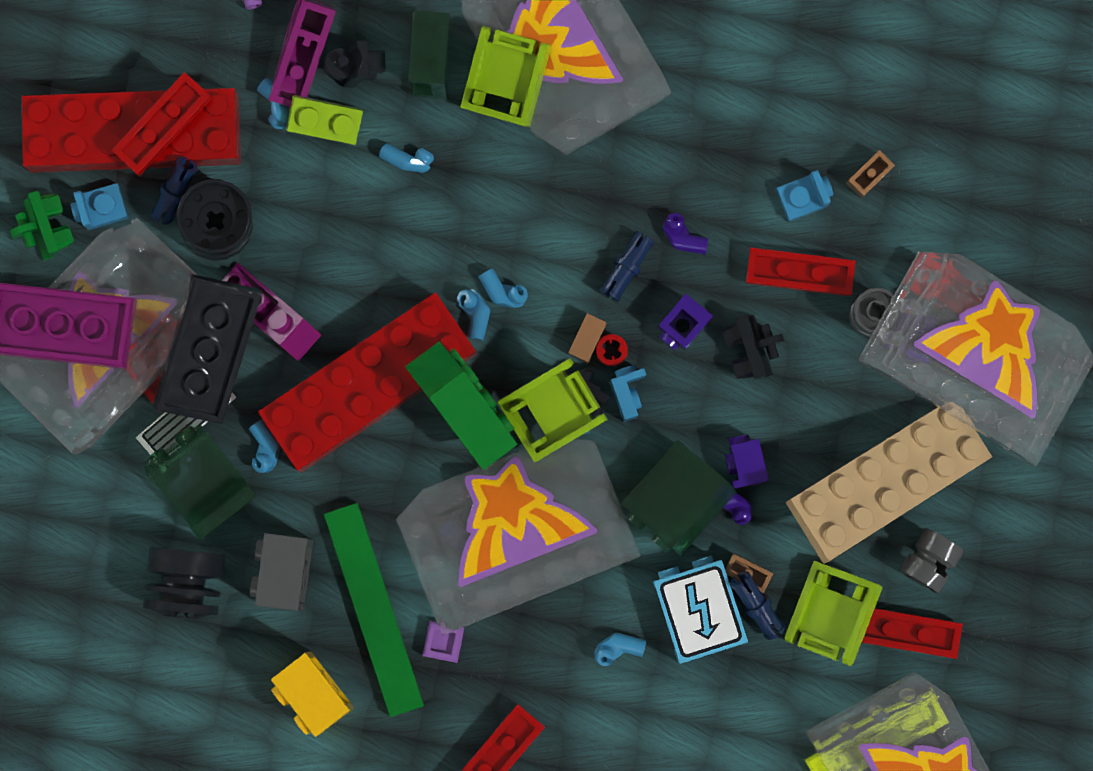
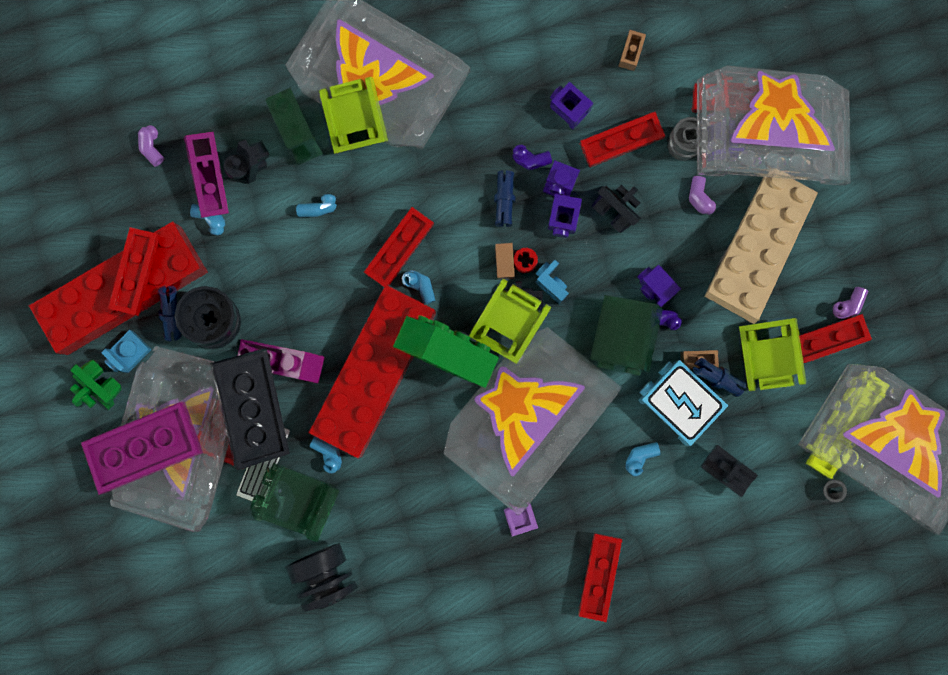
camera: 25 degrees left, 0 degrees up
dark grey brick [250,533,313,611] -> none
yellow brick [271,651,355,737] -> none
lime plate [286,95,363,145] -> none
green tile [324,503,425,717] -> none
dark azure arm [478,268,528,309] -> none
dark azure bracket [776,170,833,222] -> none
dark grey wheel [899,528,965,594] -> none
none -> red plate [364,207,434,287]
none -> dark purple brick [543,160,580,196]
none -> dark purple brick [550,82,594,130]
none -> medium lavender arm [689,176,716,215]
none -> black hips [700,445,758,497]
none -> medium lavender arm [833,287,868,319]

